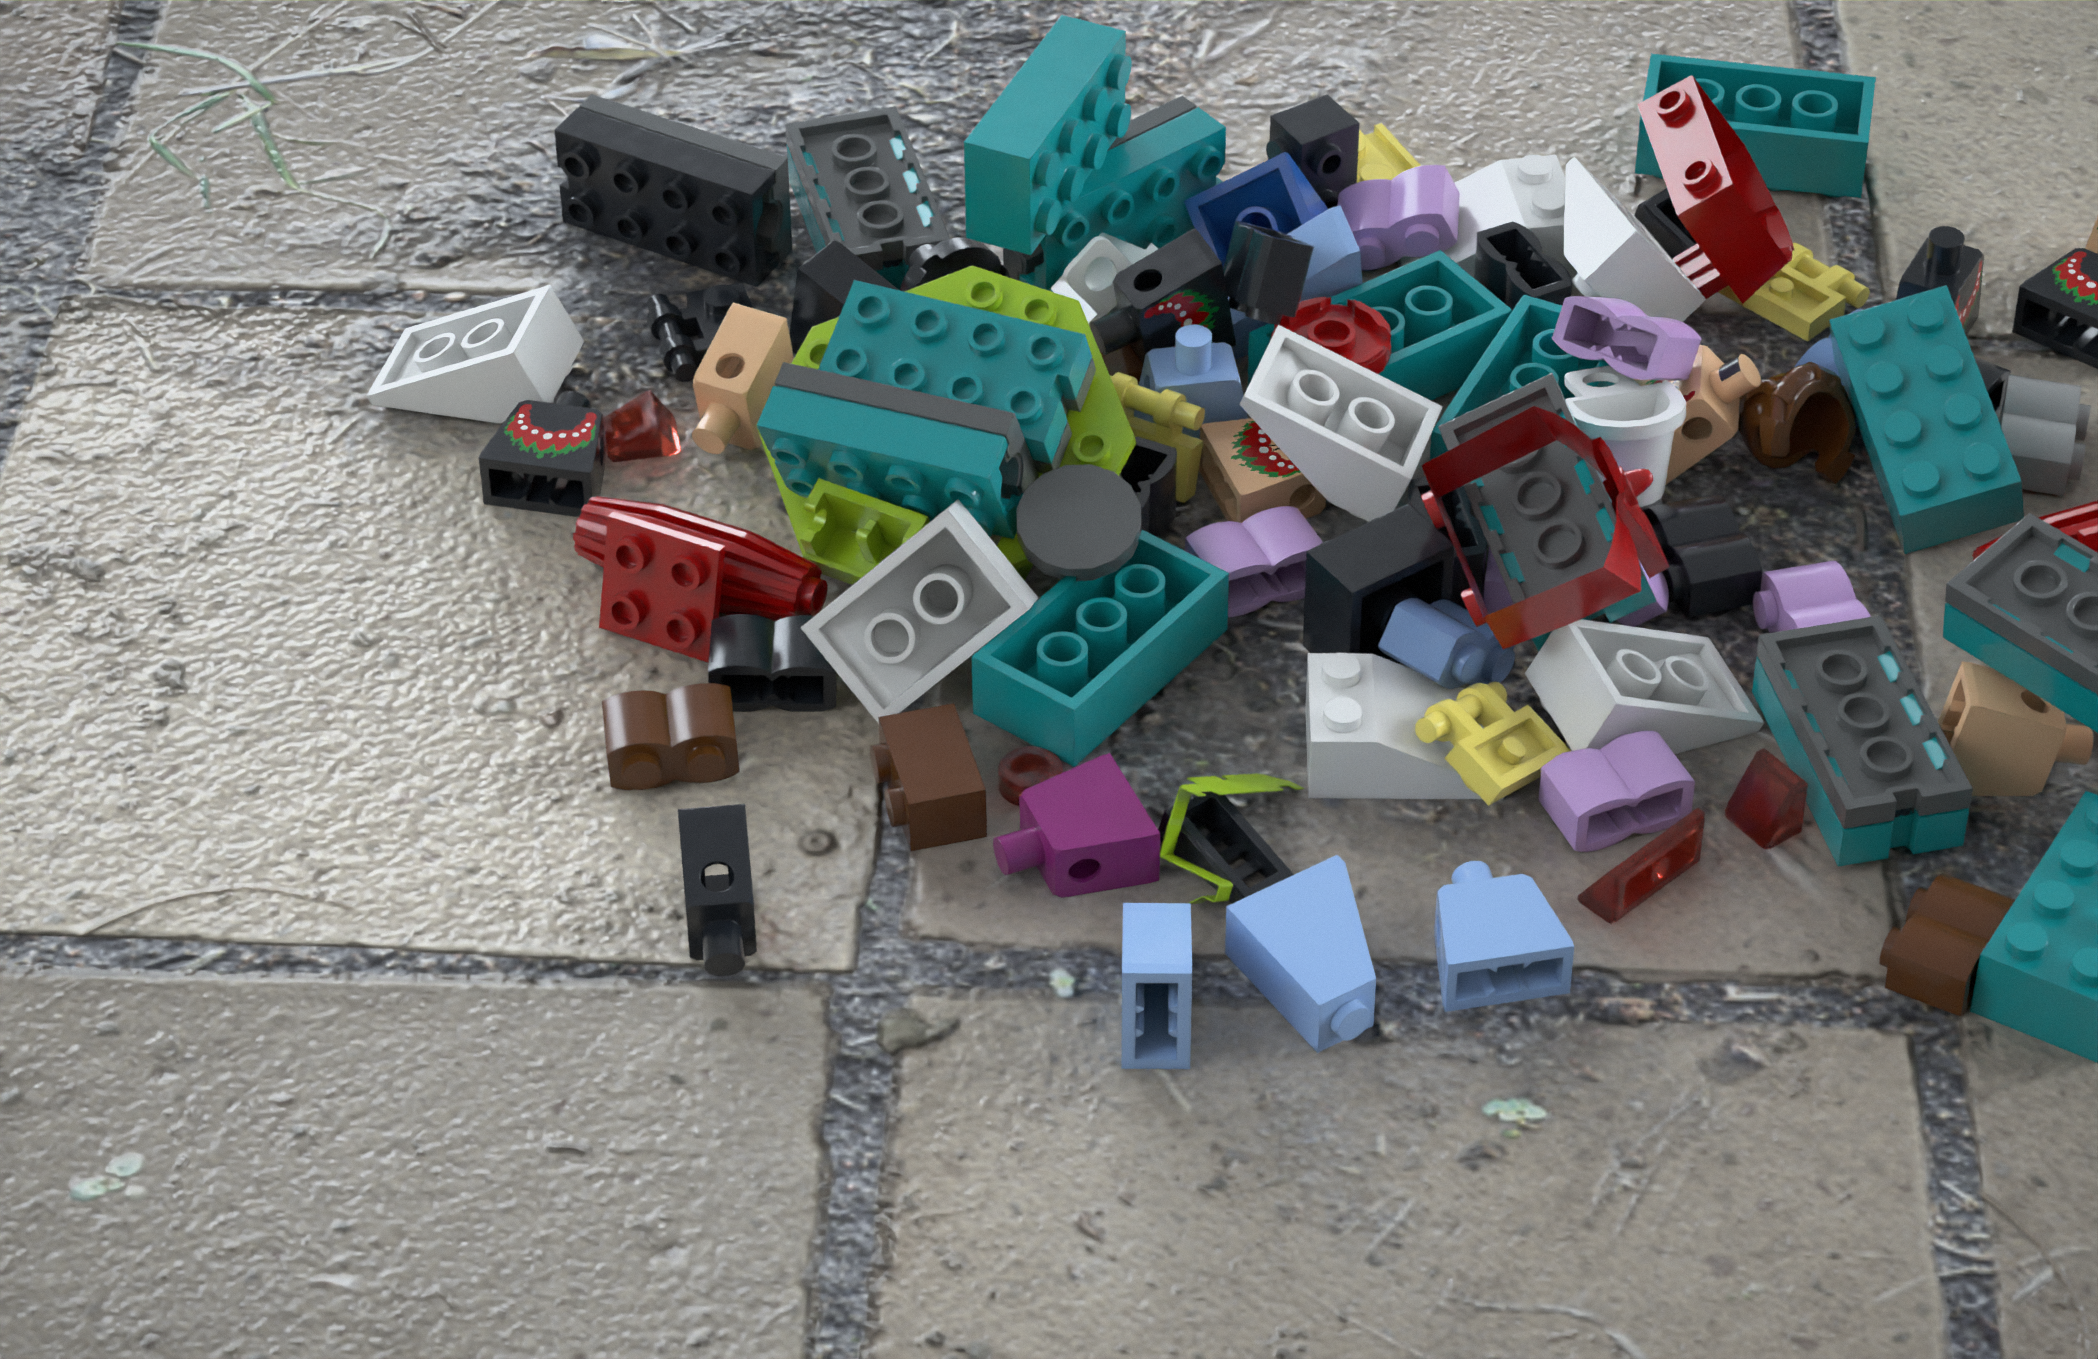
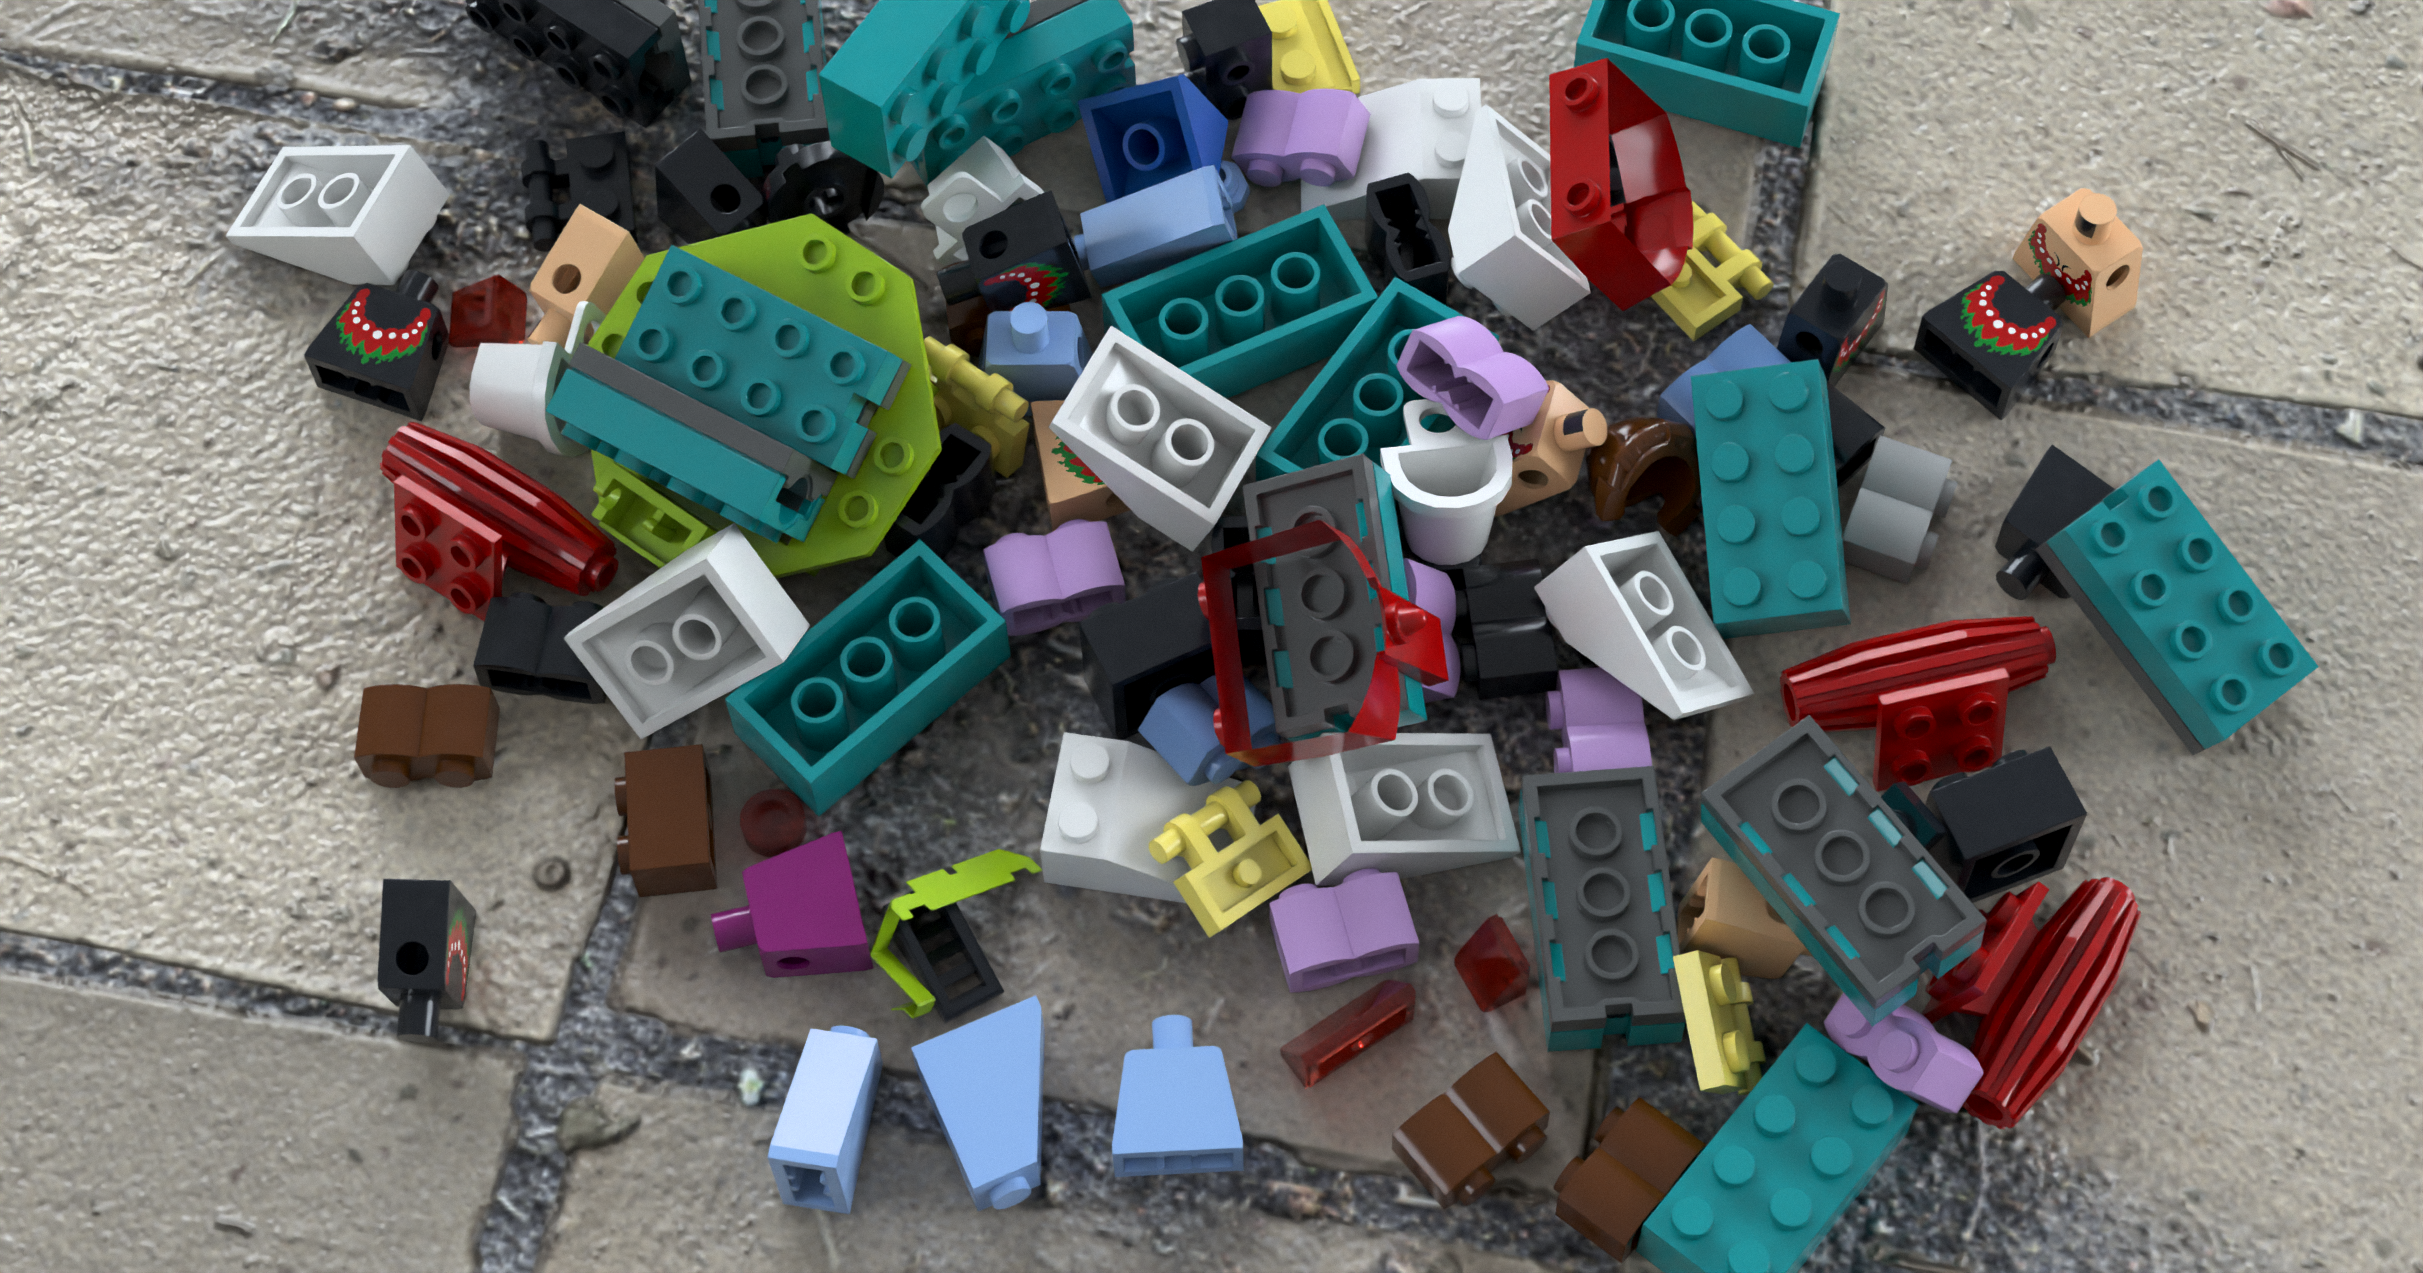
camera: 10 degrees right, 20 degrees up
dark grey tile [1017,464,1142,581] -> none
black brick [1223,221,1314,325] -> none
red tile [1271,297,1391,374] -> none
none -> white container [469,301,607,458]
none -> reddish brown brick [1391,1051,1550,1210]
none -> white slope [1534,531,1755,720]
none -> light yellow plate [1673,950,1766,1095]

